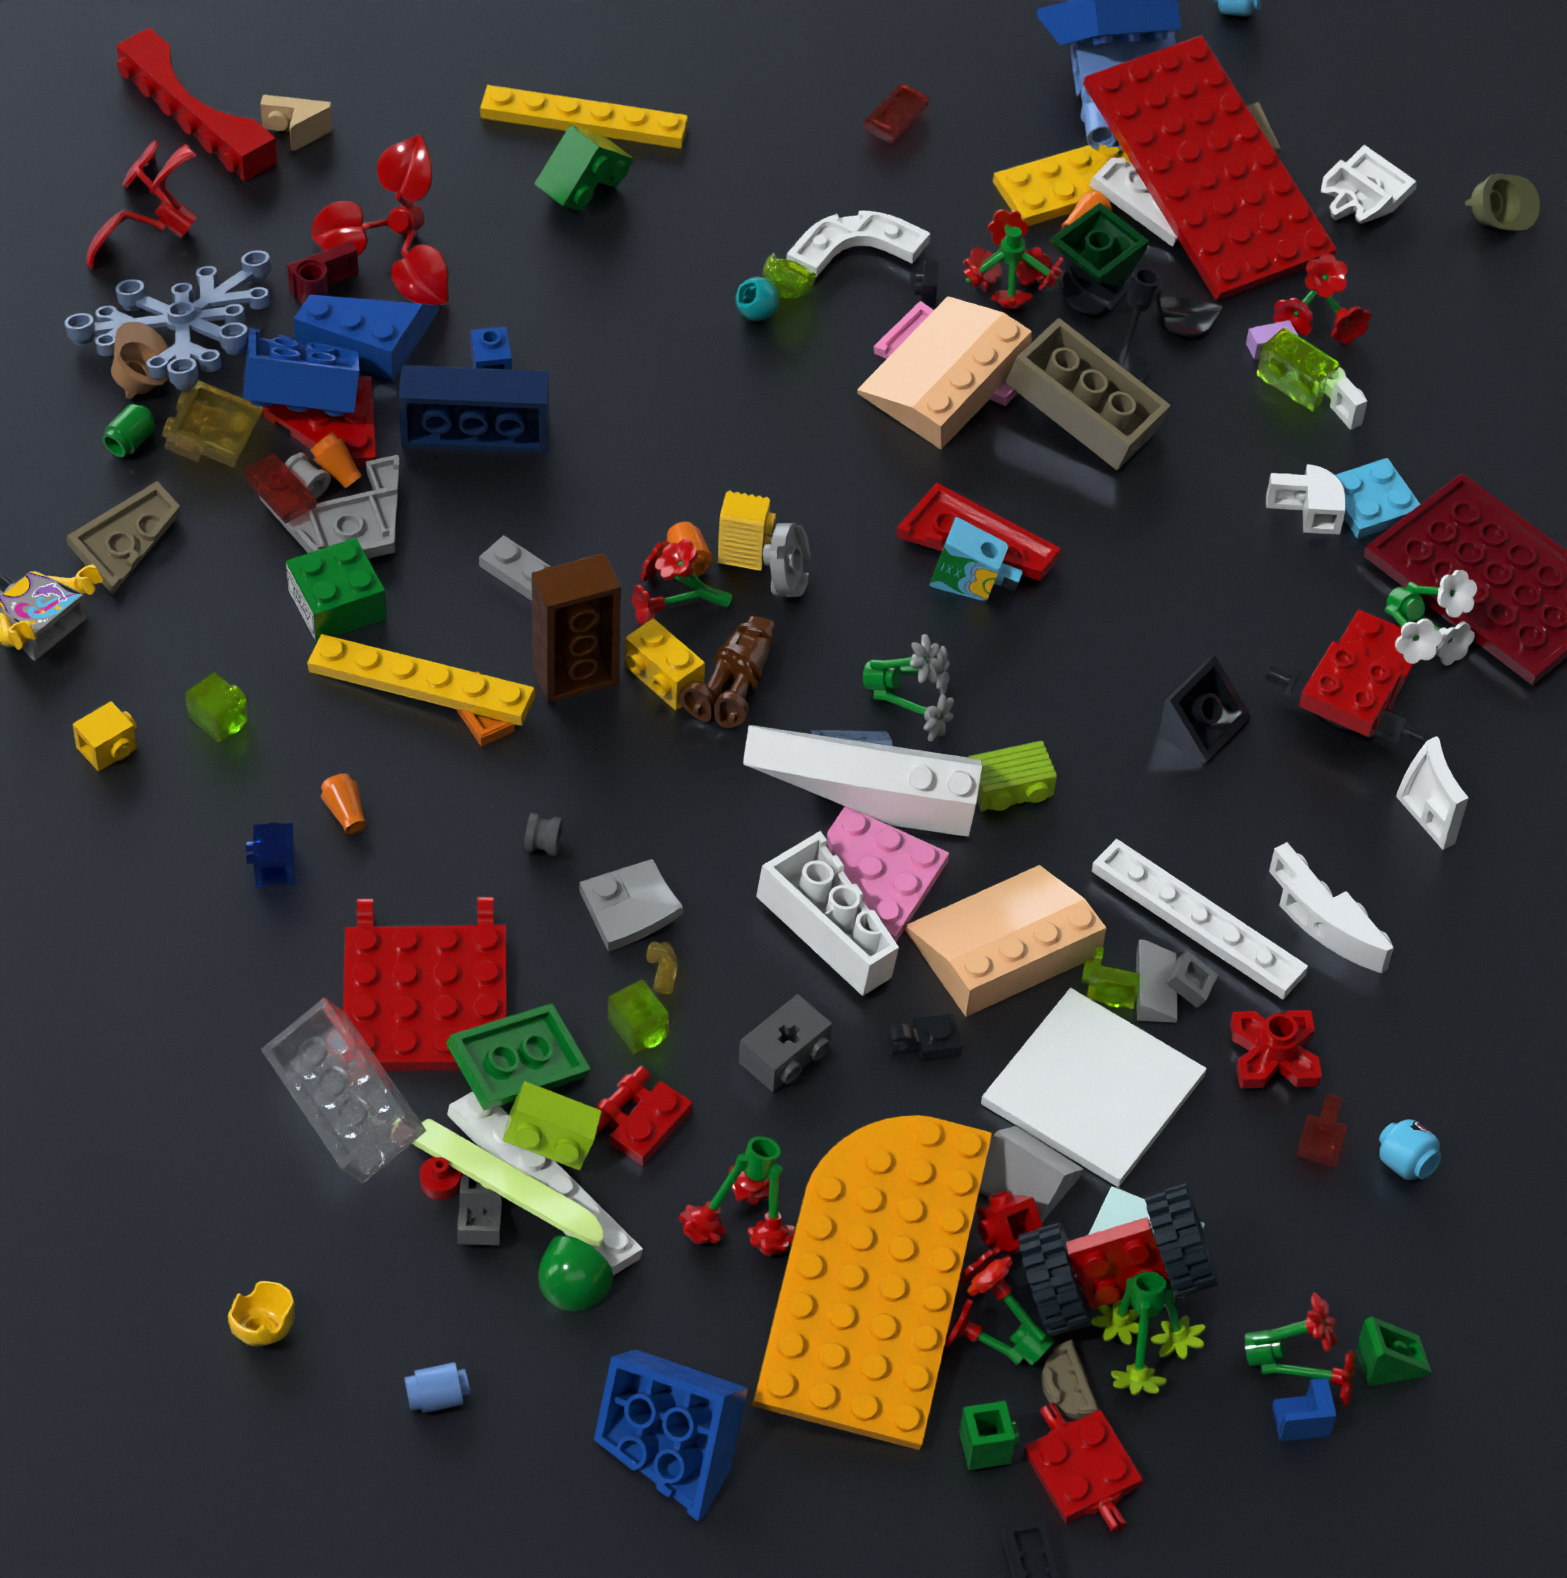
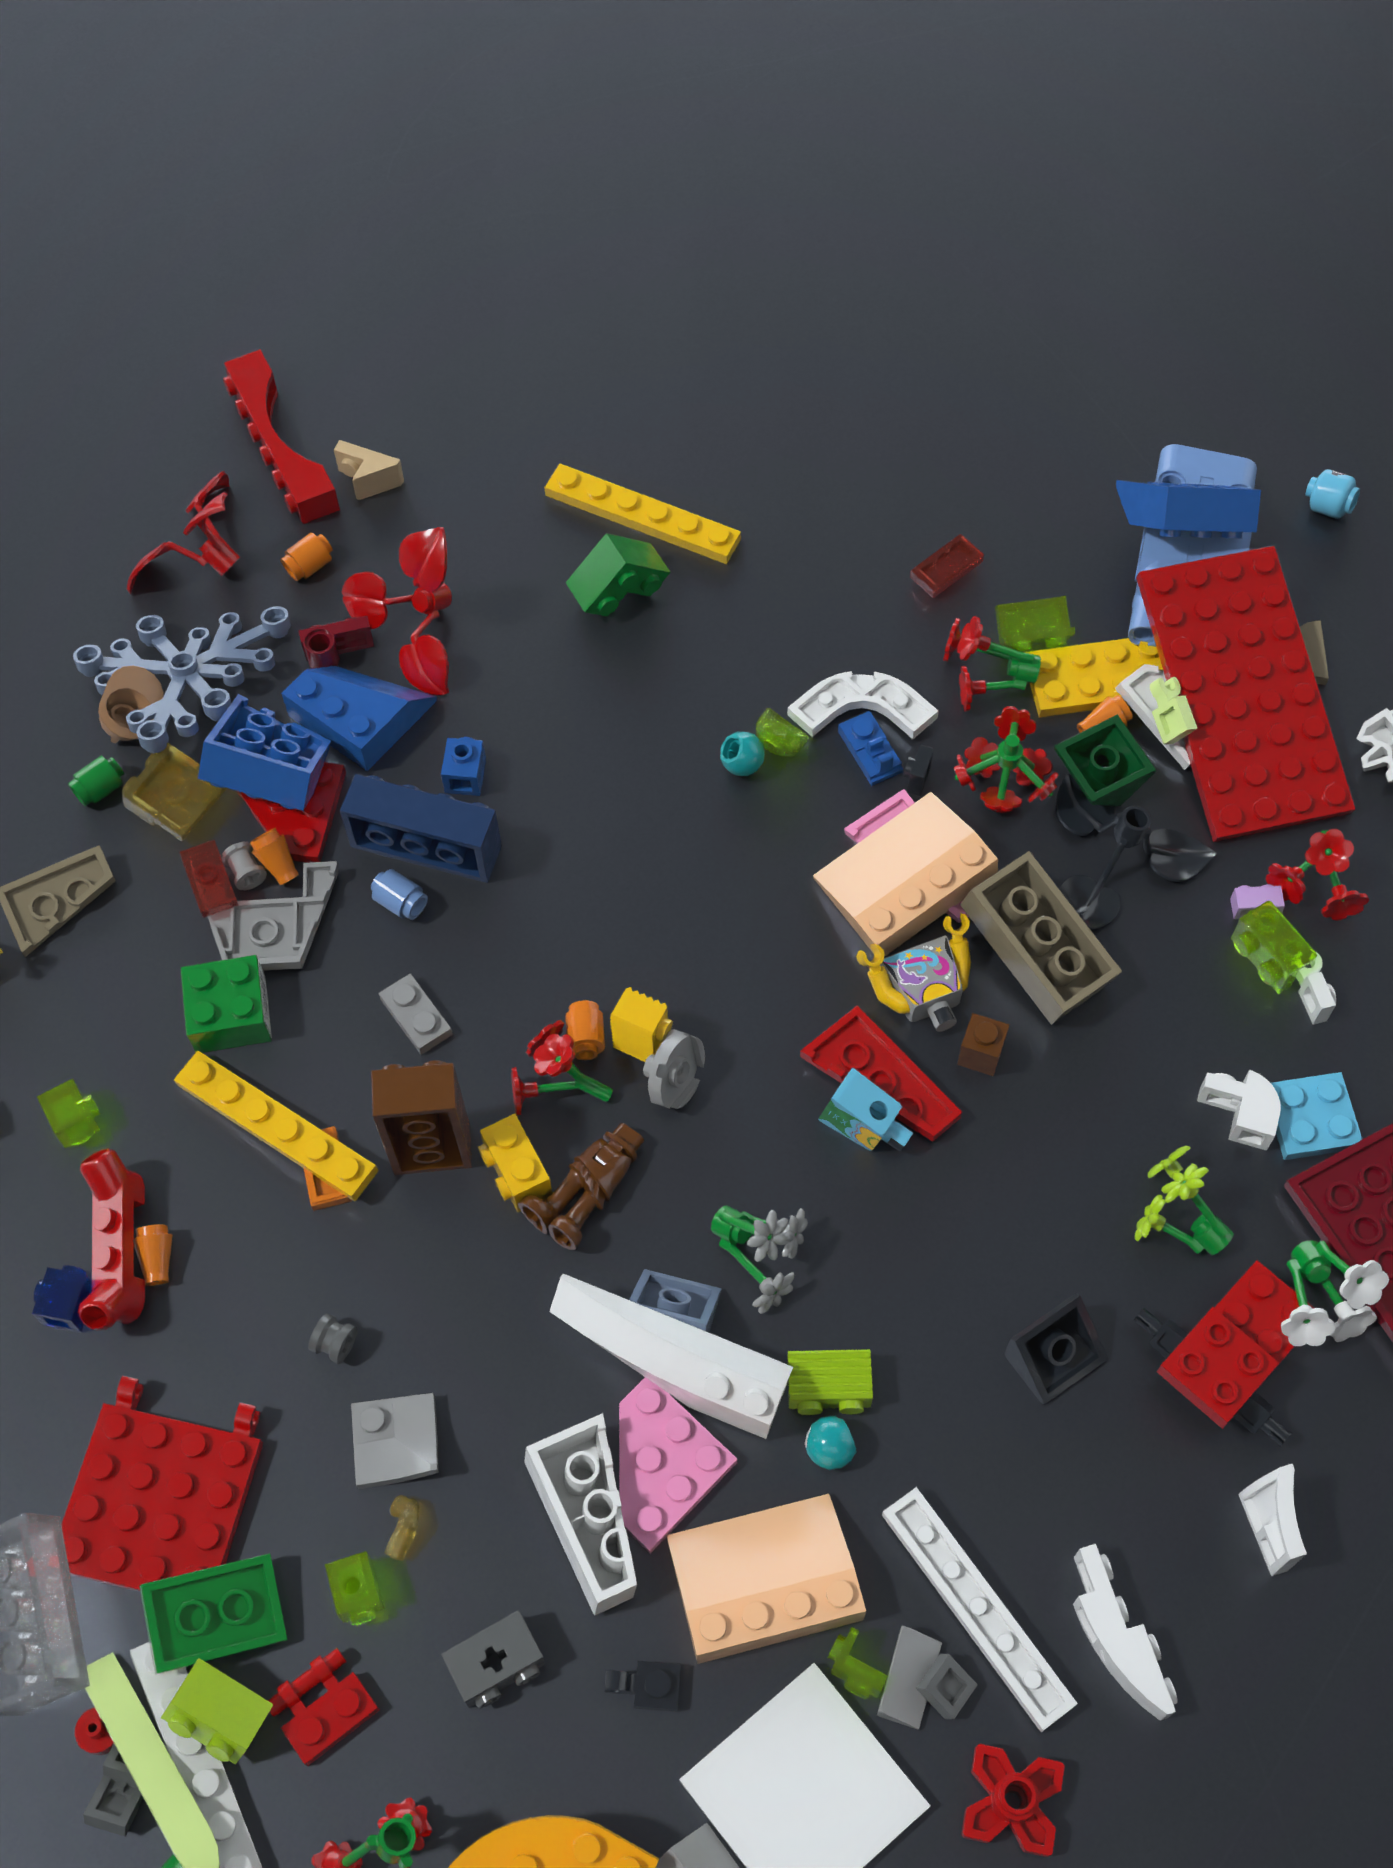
camera: 20 degrees right, 10 degrees up
none -> red plate [78,1148,145,1331]
none -> orange brick [280,532,333,581]
none -> medium blue brick [371,869,428,920]
none -> teal piece [805,1416,857,1470]
none -> blue plate [838,711,903,786]
none -> torso [856,913,971,1032]
none -> plant [943,616,1041,711]
none -> reddish brown brick [957,1013,1010,1076]
none -> clear neon green bracket [995,596,1075,652]
none -> plant [1134,1145,1234,1255]
none -> yellowish green plate [1150,677,1198,745]

